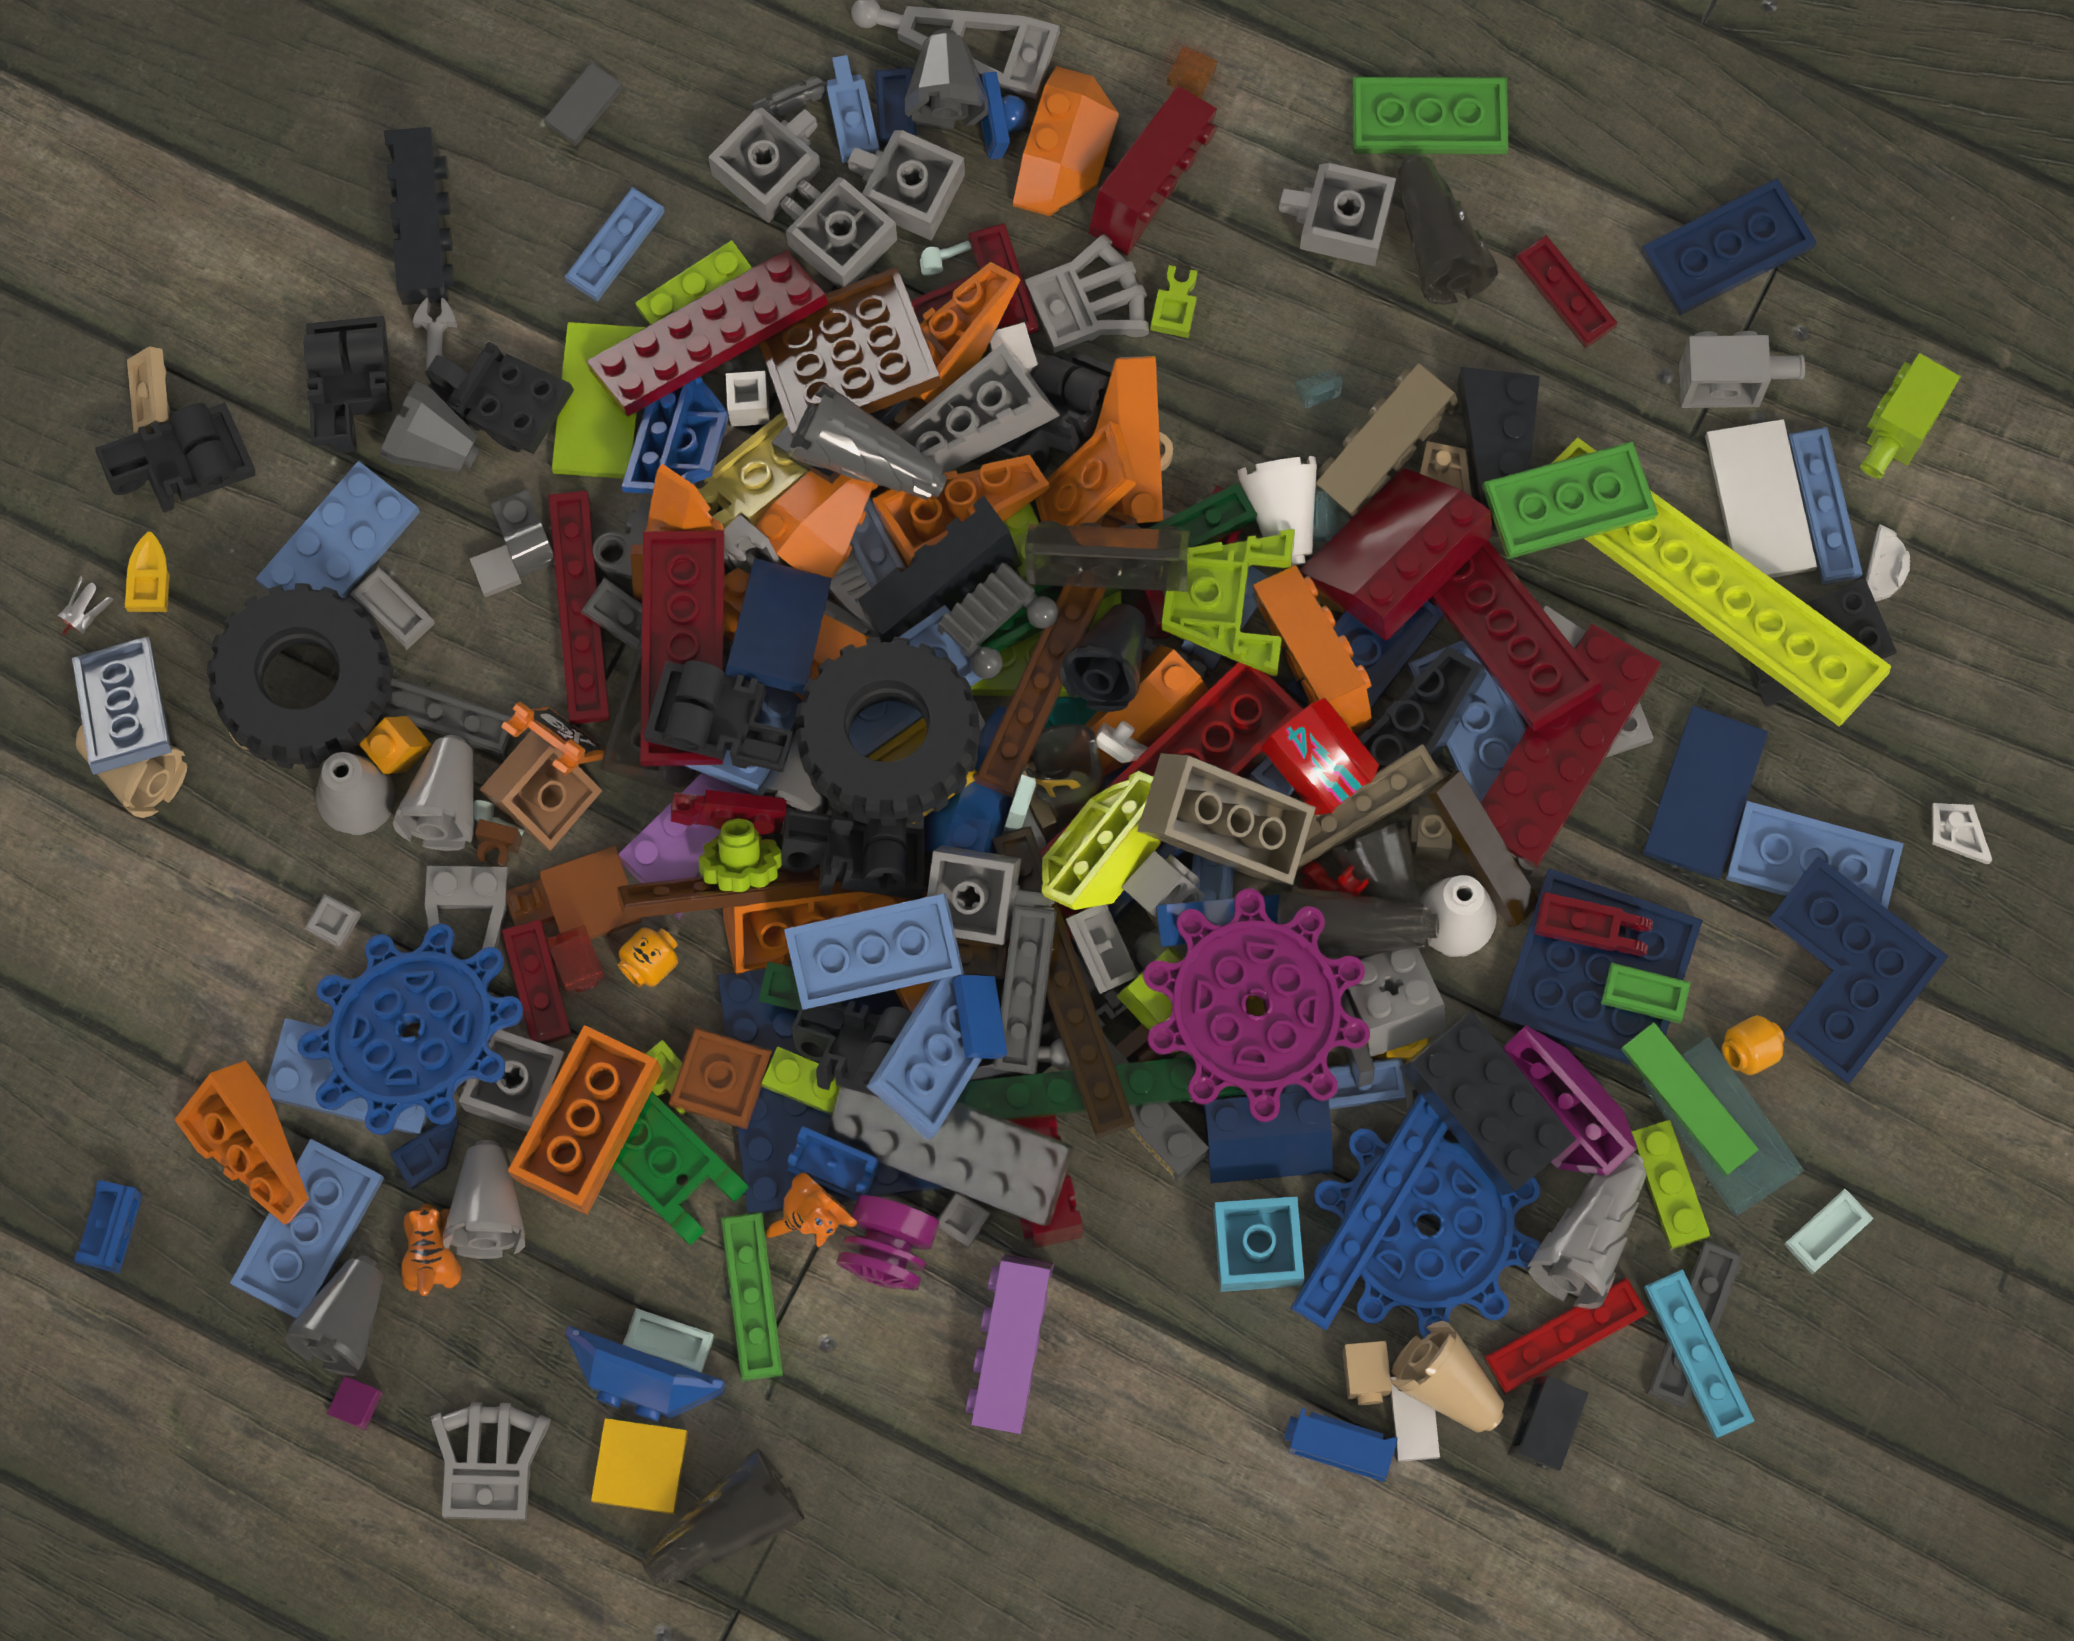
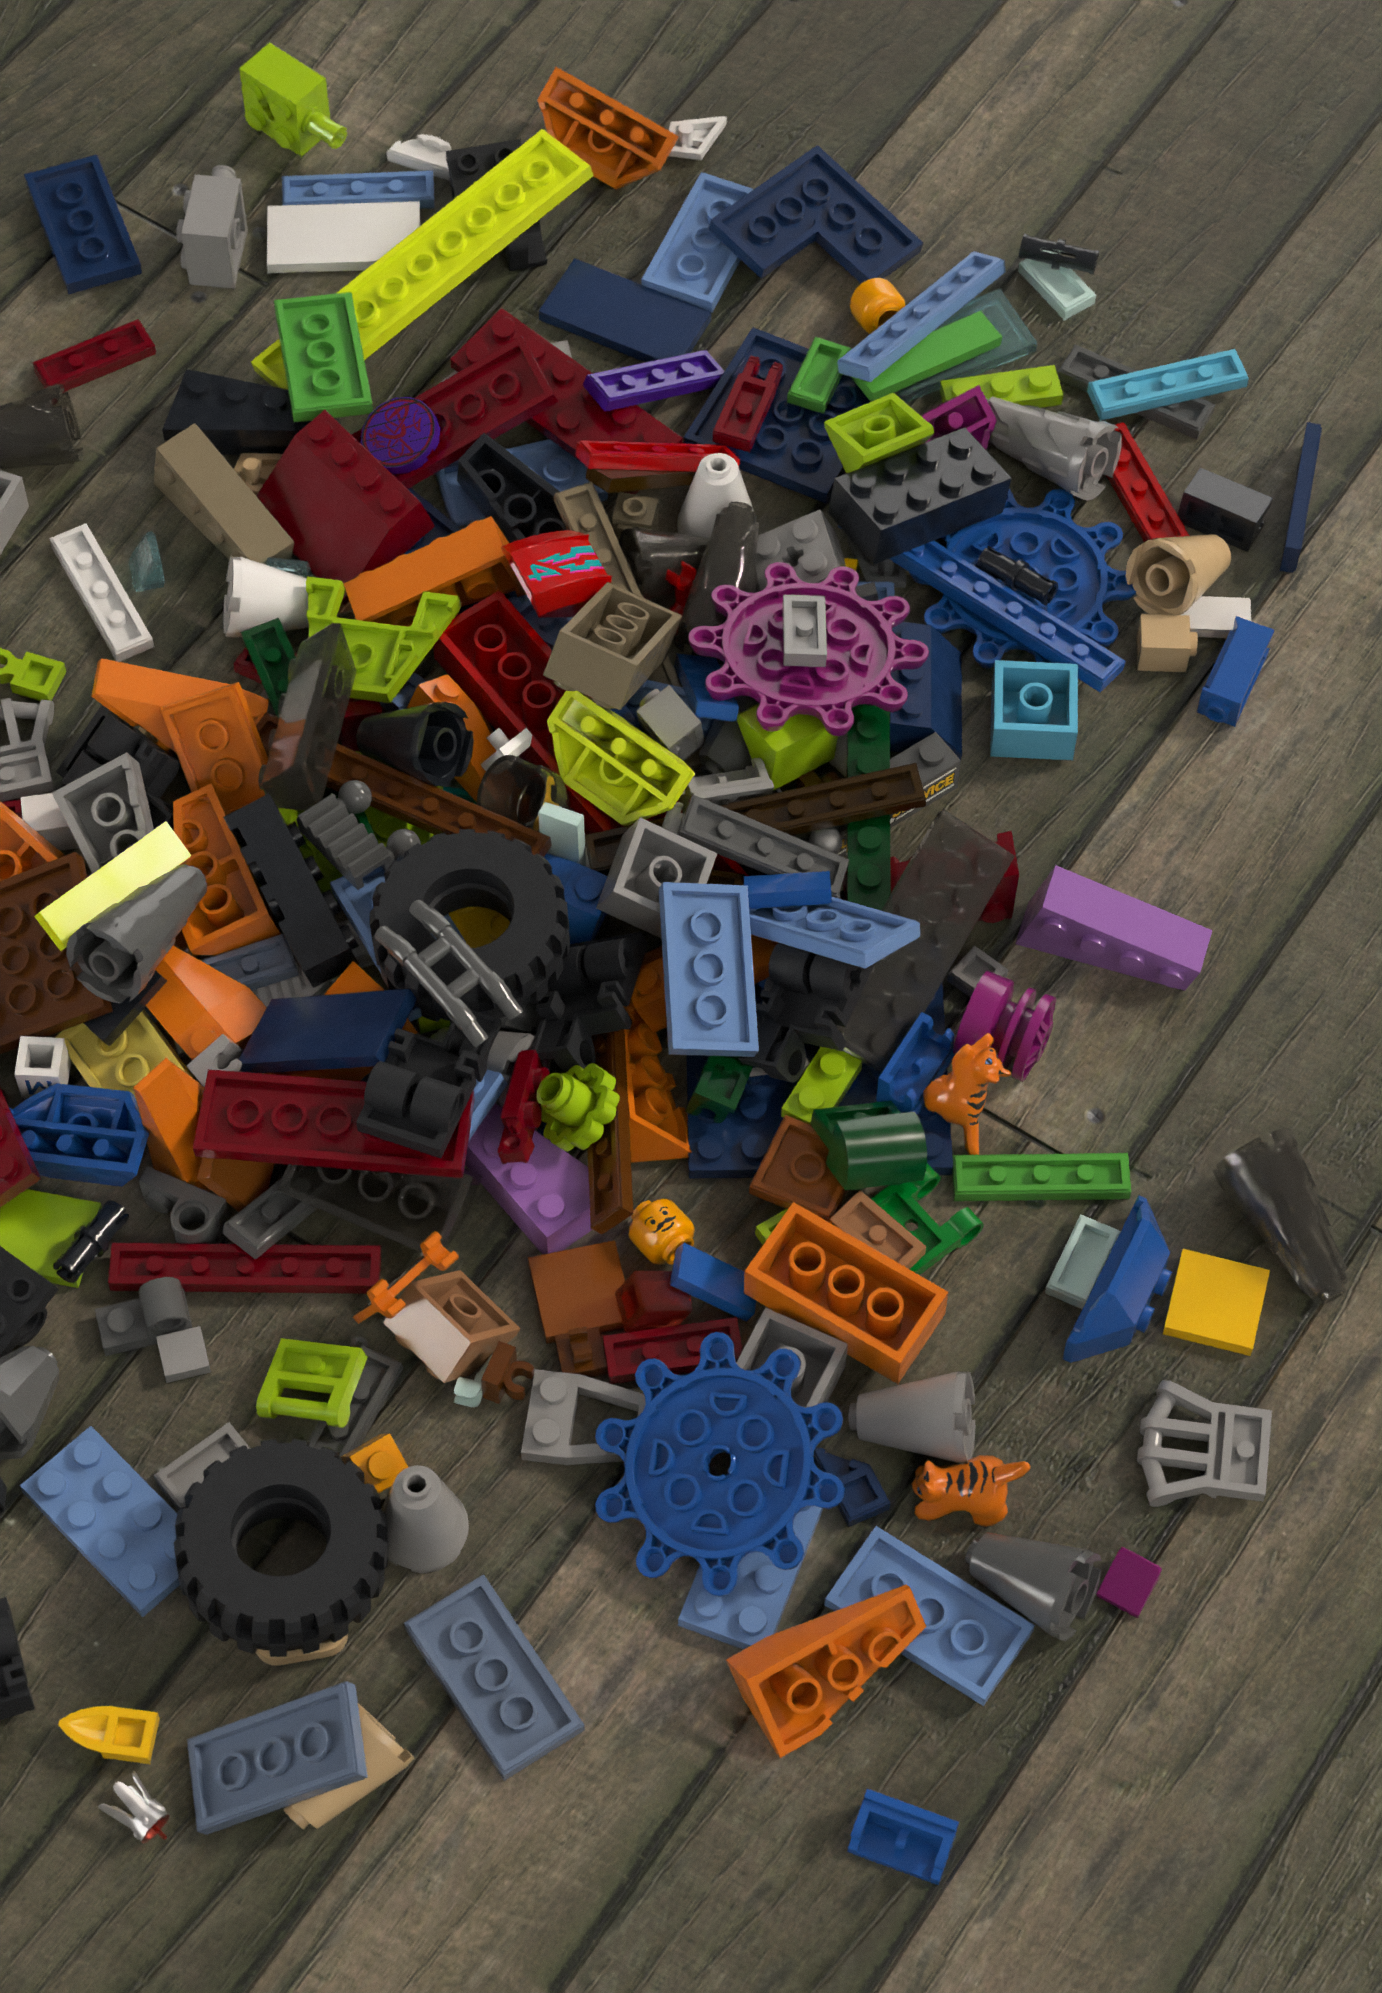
camera: 85 degrees left, 15 degrees down
light grey tile [304,894,361,950] -> none
light grey cone [393,735,474,851] -> none
none -> neon yellow tile [34,821,192,951]
none -> white tile [49,523,154,662]
none -> black pin [53,1200,129,1283]
none -> lime plate [256,1338,368,1428]
none -> dark purple tile [361,397,440,474]
none -> dark grey piece [375,900,523,1048]
none -> sand blue tile [404,1574,585,1781]
none -> orange wedge [538,67,679,190]
none -> red tile [575,440,740,472]
none -> dark purple tile [583,350,725,411]
none -> blue tile [670,1242,756,1321]
none -> light grey plate [782,595,827,667]
none -> dark green brick [810,1101,927,1190]
none -> lime slope [824,393,934,473]
none -> medium nougat plate [829,1190,926,1269]
none -> medium blue tile [837,251,1006,382]
none -> black pin [976,546,1058,606]
none -> black pin [1018,234,1099,275]
none -> dark blue tile [1279,422,1322,573]

